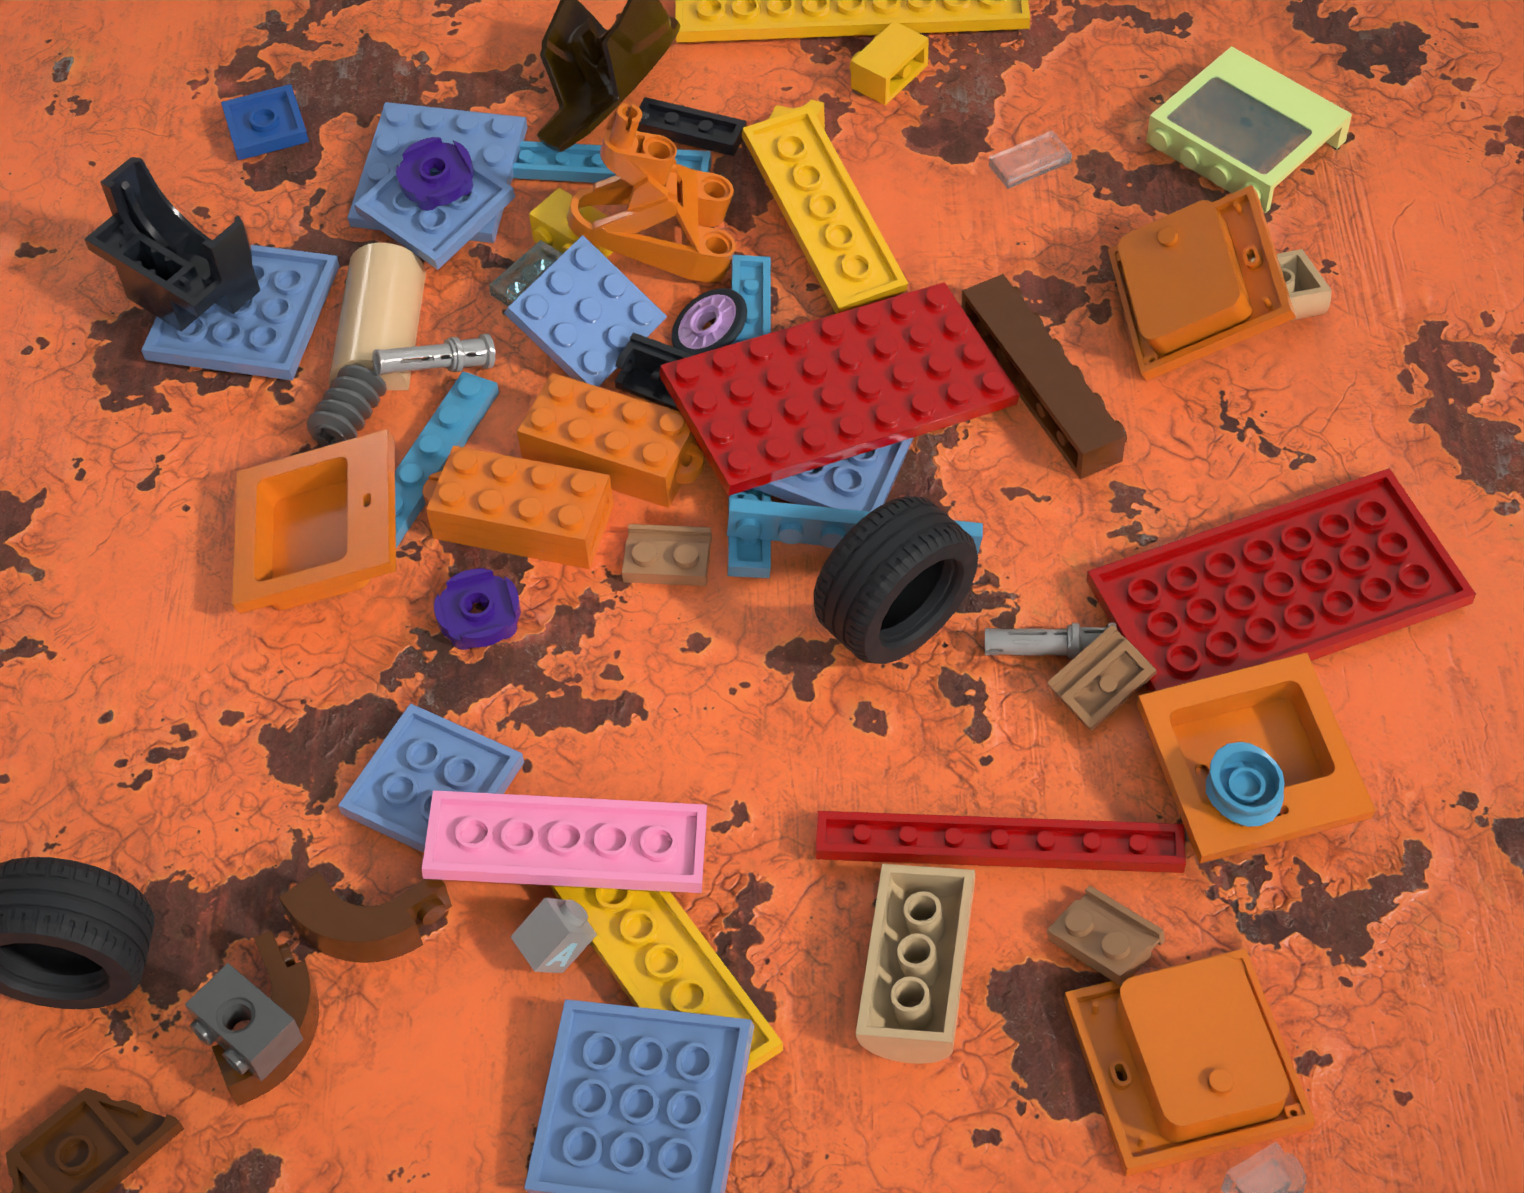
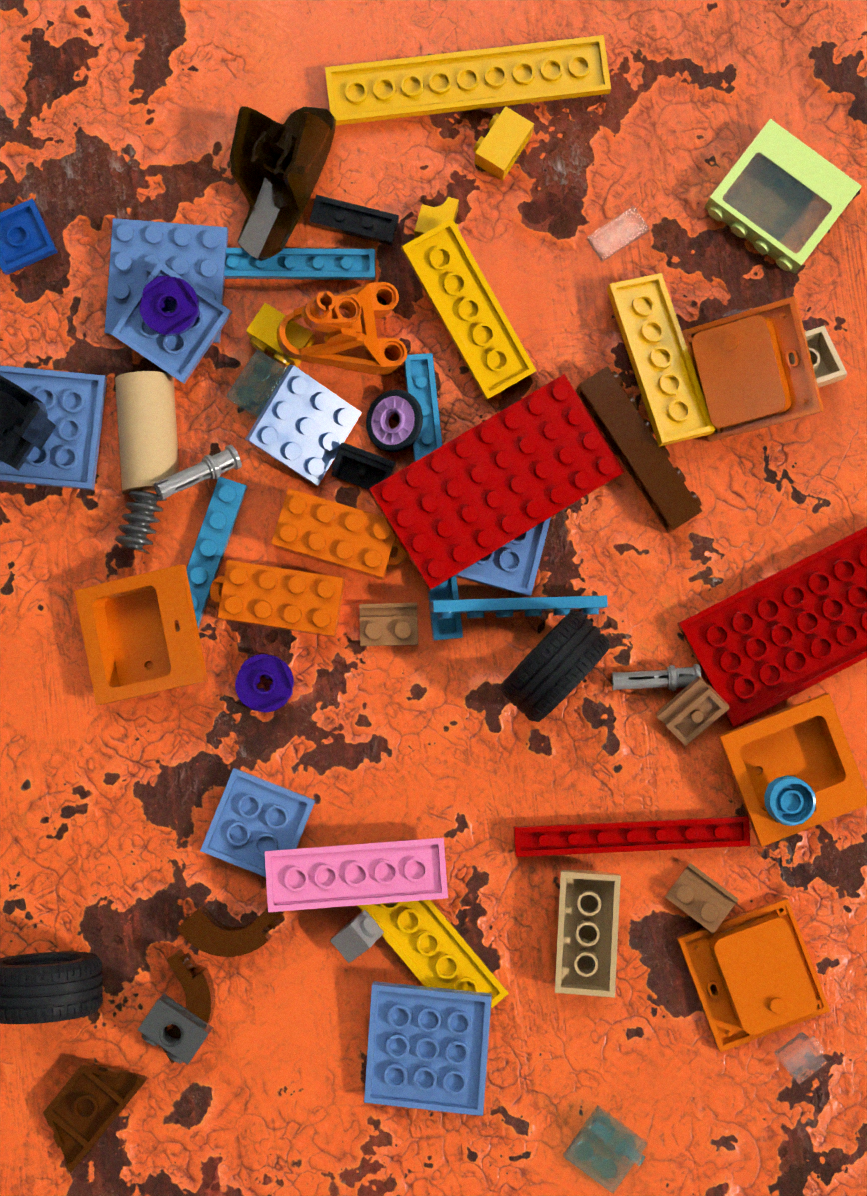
camera: 15 degrees left, 30 degrees up
none -> yellow plate [606,273,715,447]

